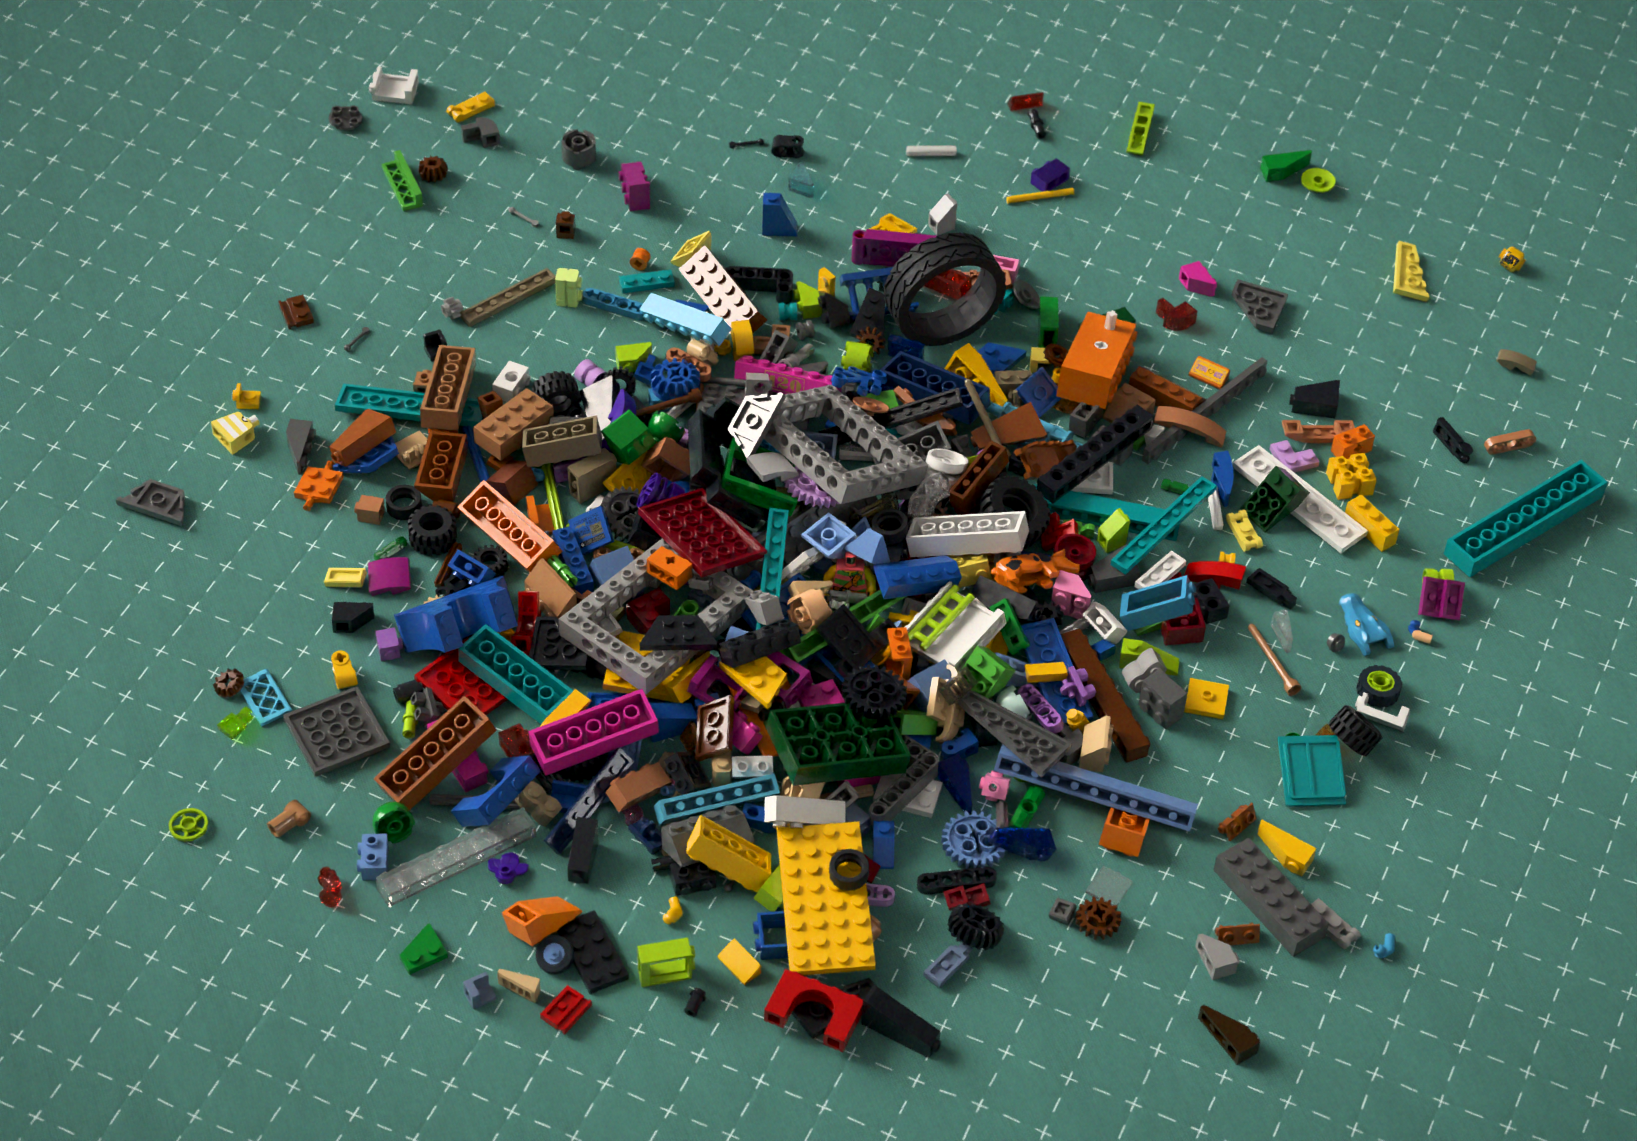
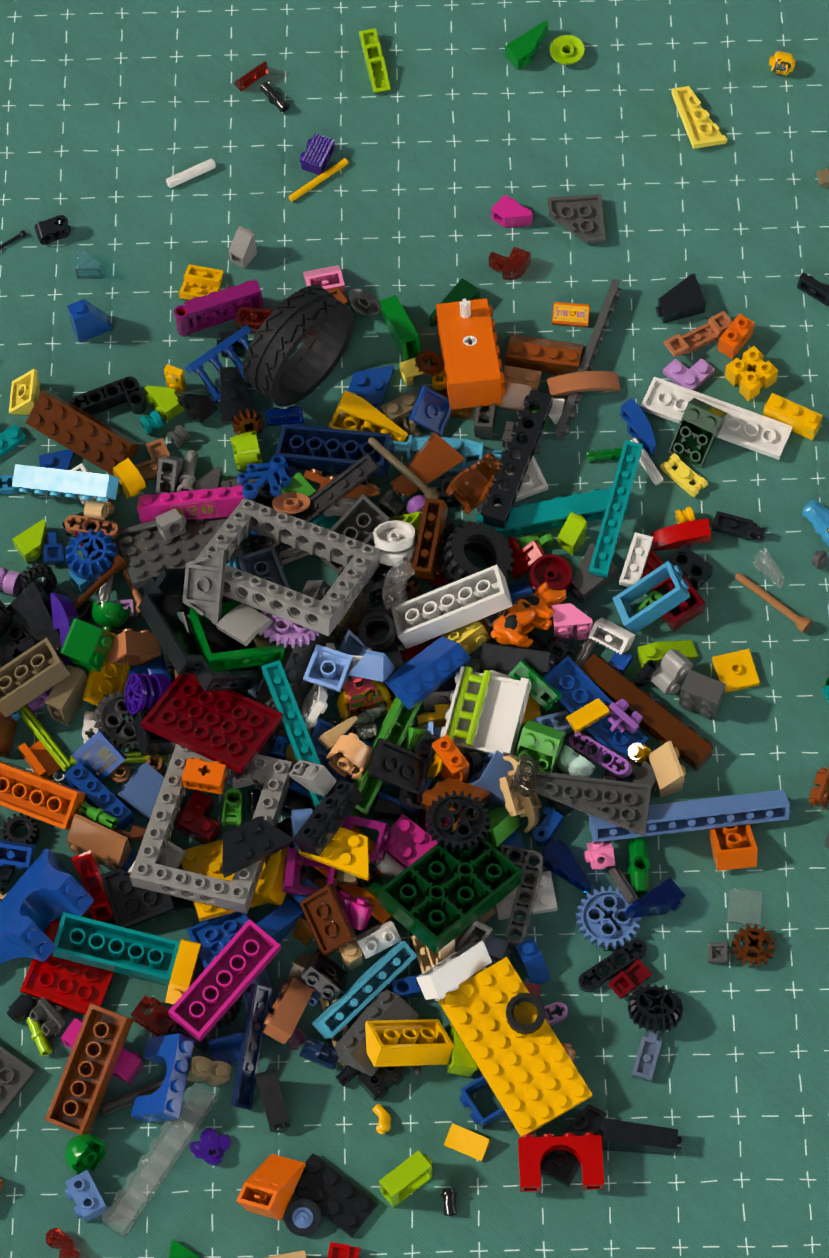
camera: 20 degrees left, 15 degrees up
none -> black pin [633,660,658,687]

